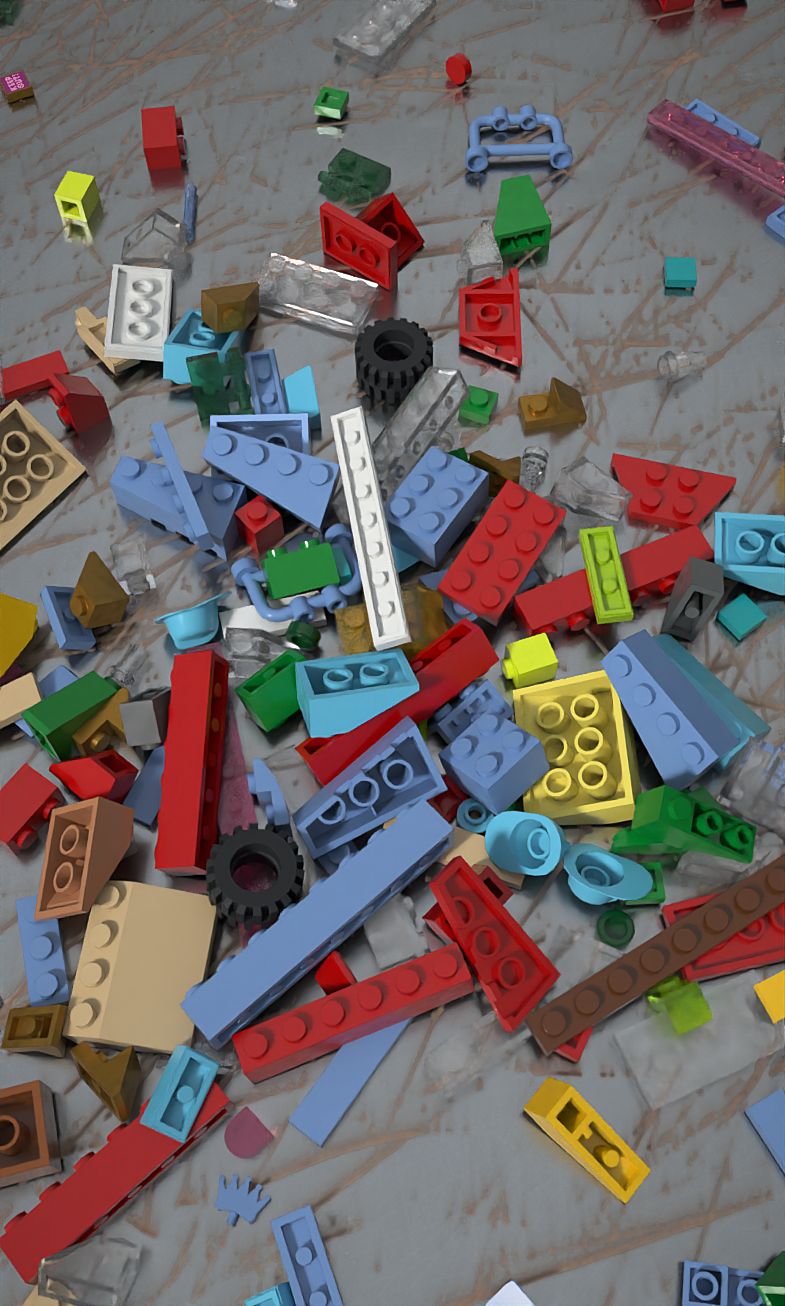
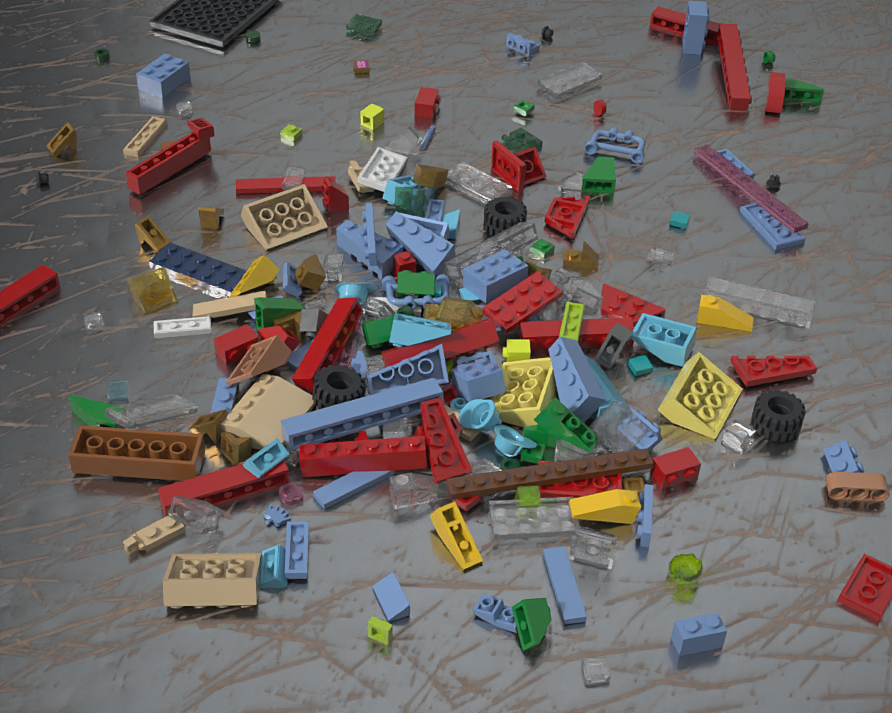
camera: 15 degrees right, 20 degrees down
white tile [330,406,412,651] -> none

